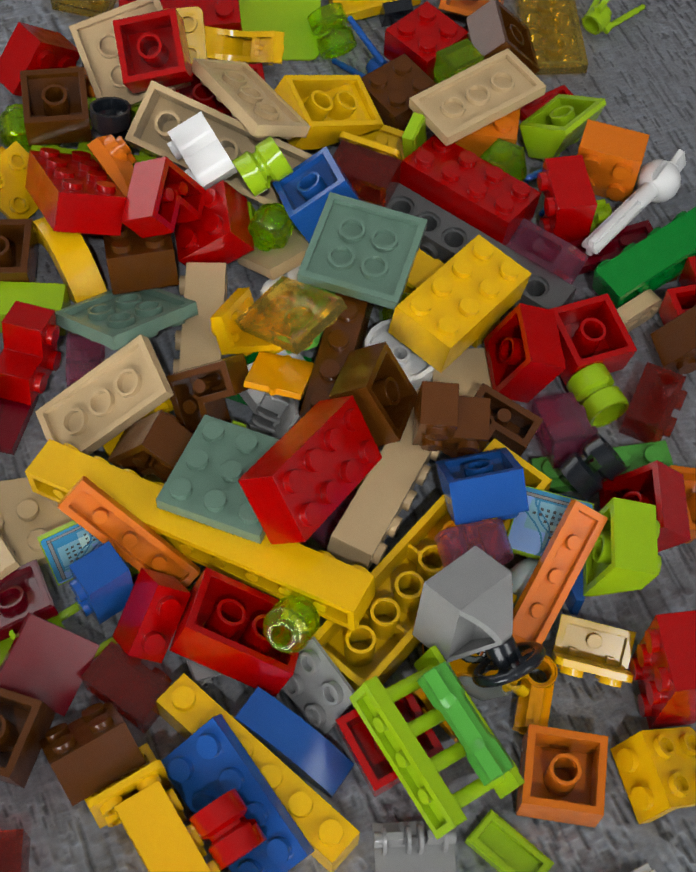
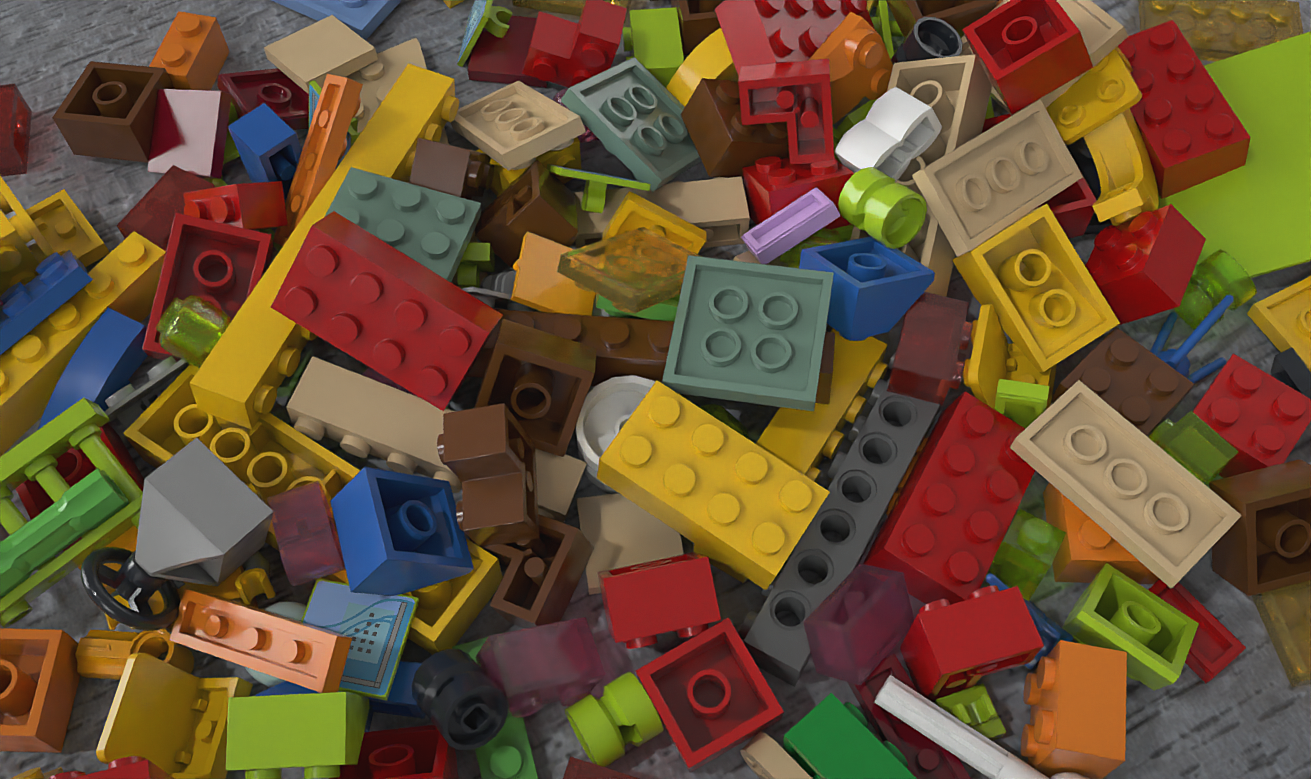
camera: 85 degrees right, 0 degrees up
reddish brown brick [38,701,146,806] -> none
none -> lime piece [547,164,651,213]
none -> lavender tile [741,188,840,264]
none -> red brick [1085,204,1206,327]

